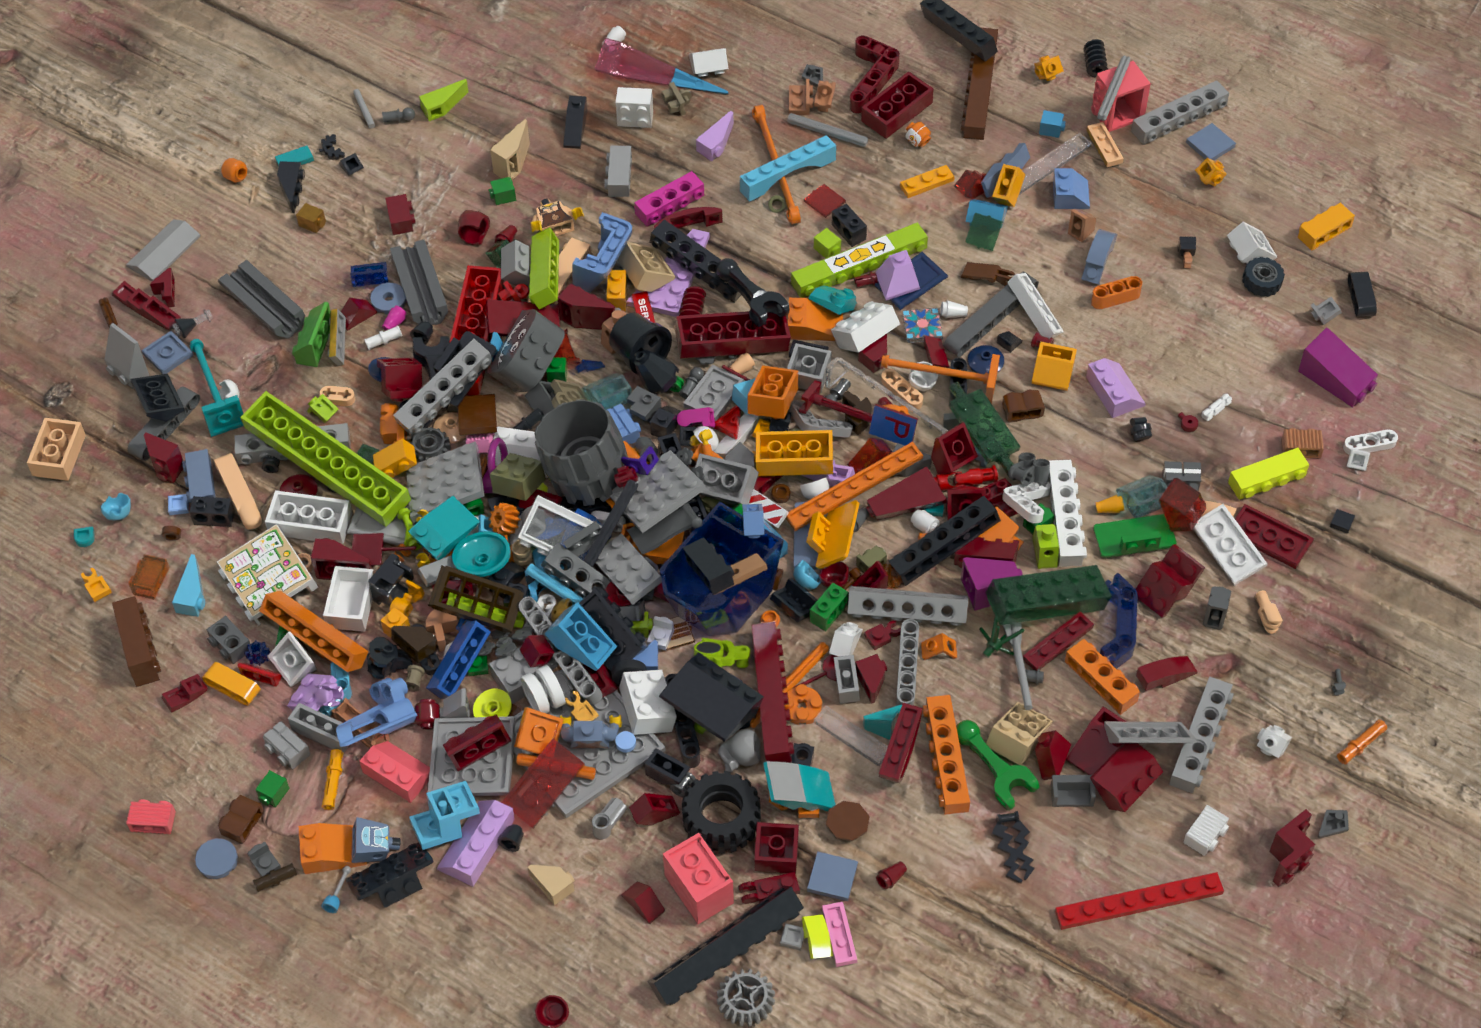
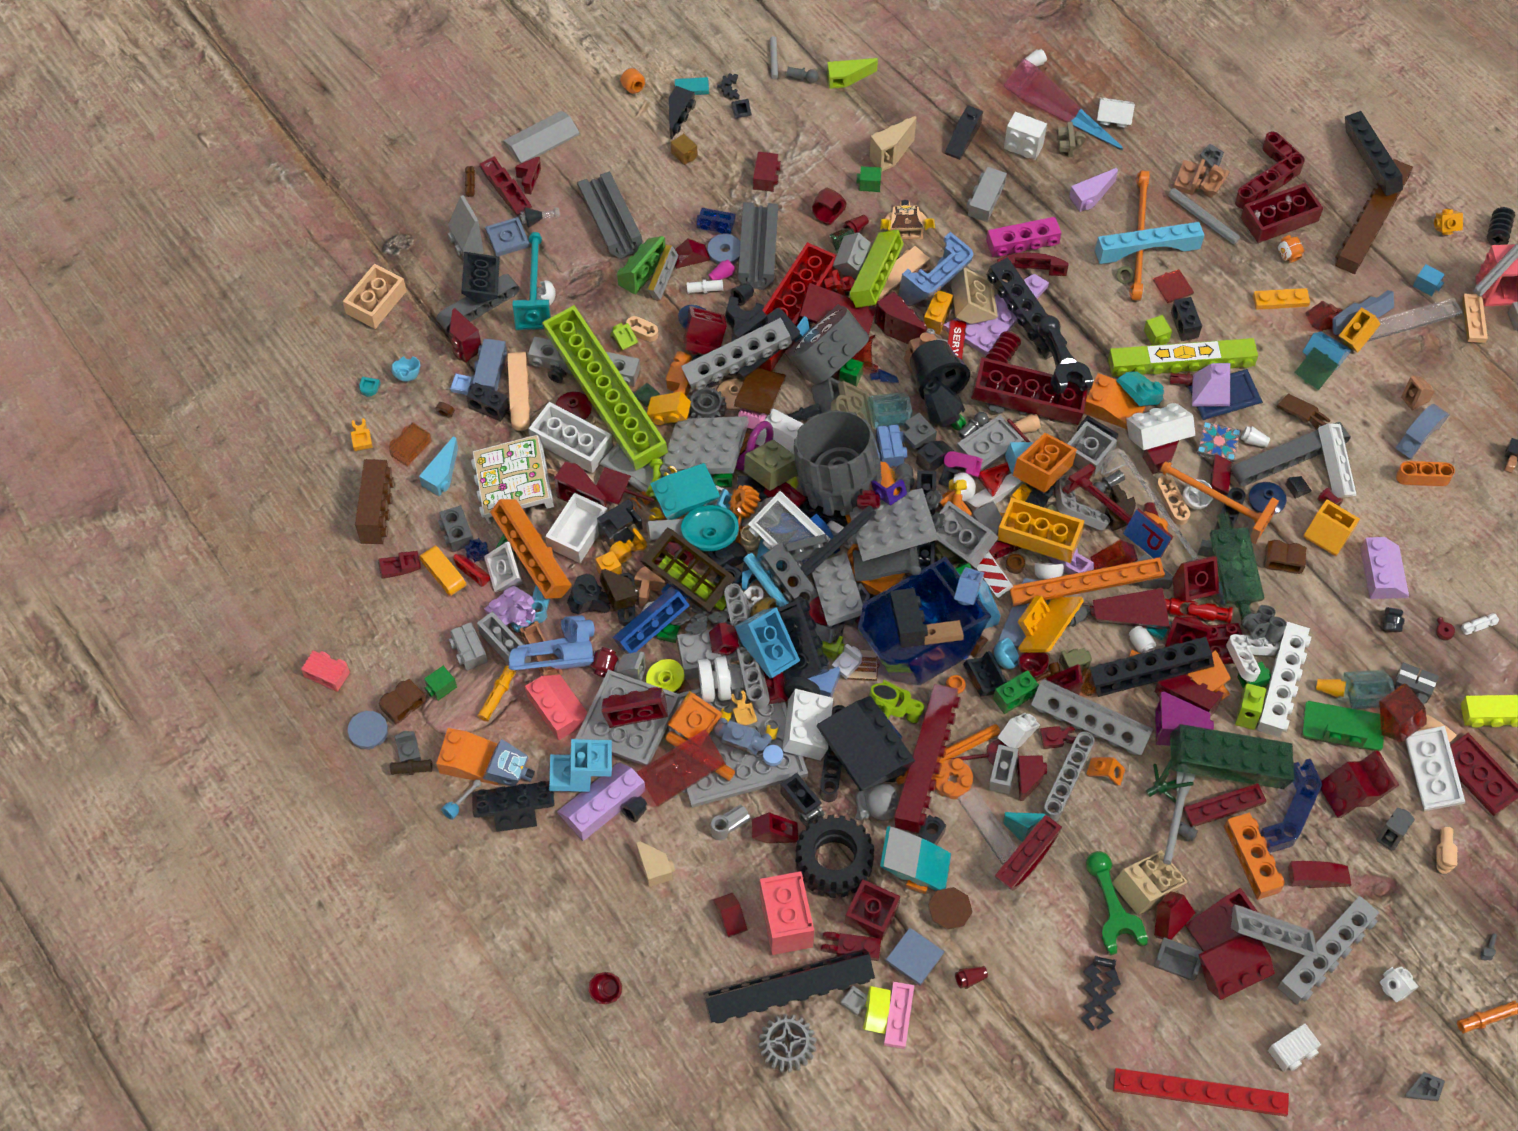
camera: 20 degrees right, 5 degrees up
dark tan bush [404,665,425,691] -> none
orange brick [922,695,970,815] -> none
medium blue slope [1053,168,1090,209] -> none
dark red bracket [1269,809,1316,887] -> none

